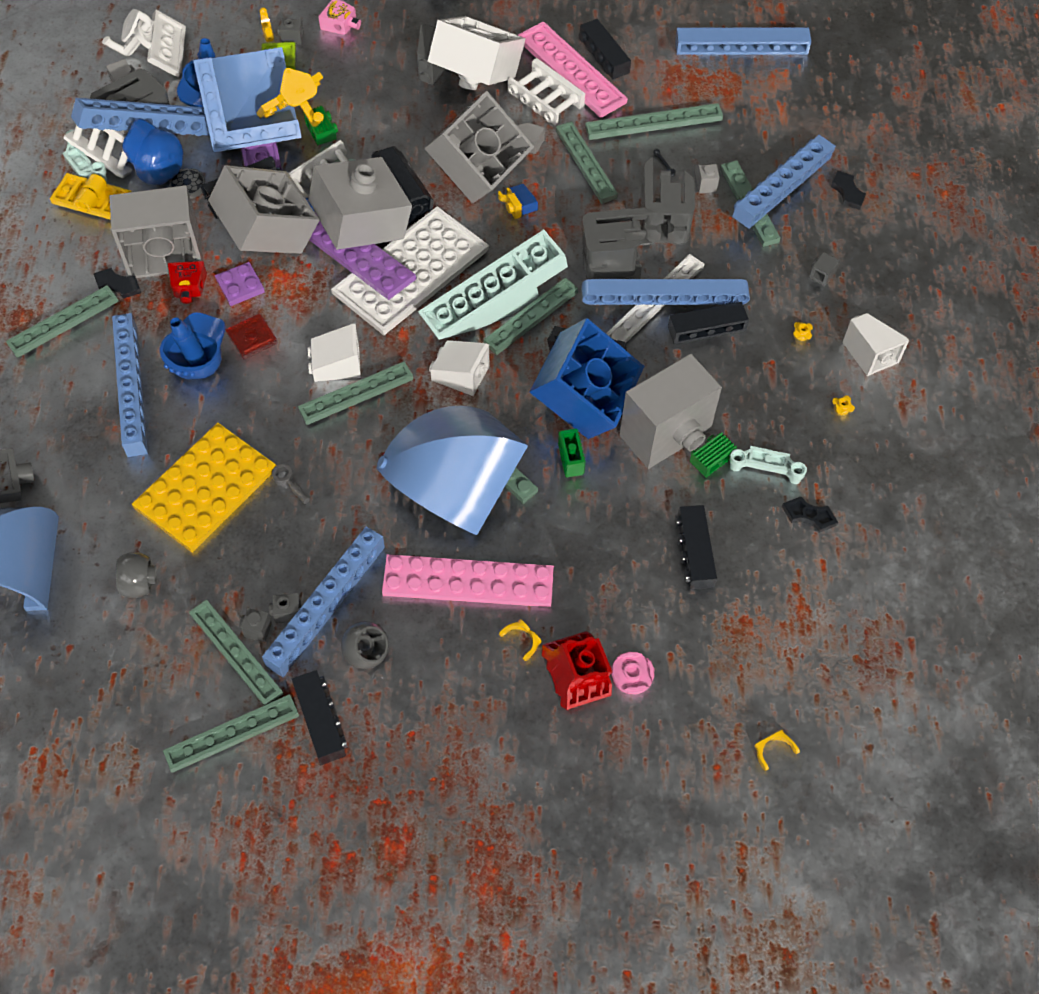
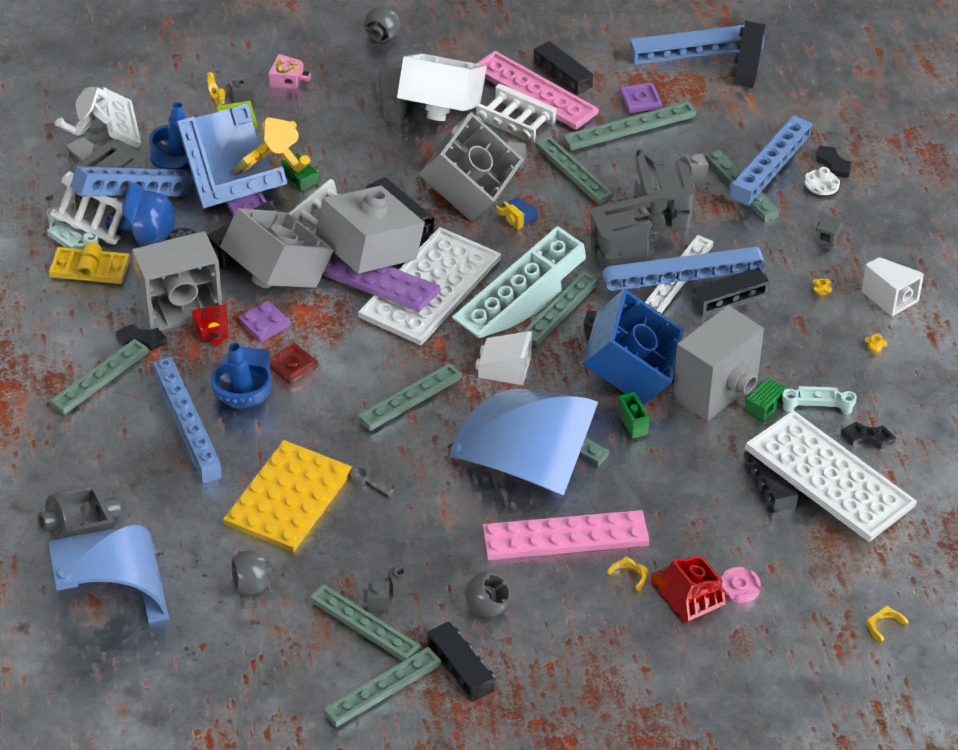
camera: 10 degrees left, 15 degrees down
medium blue brick [262,526,385,677] -> none
white slope [308,324,361,382] -> none
none -> medium lavender plate [620,83,662,113]
none -> black brick [731,21,766,88]
none -> white plate [744,410,917,542]
none -> white dish [804,167,840,195]

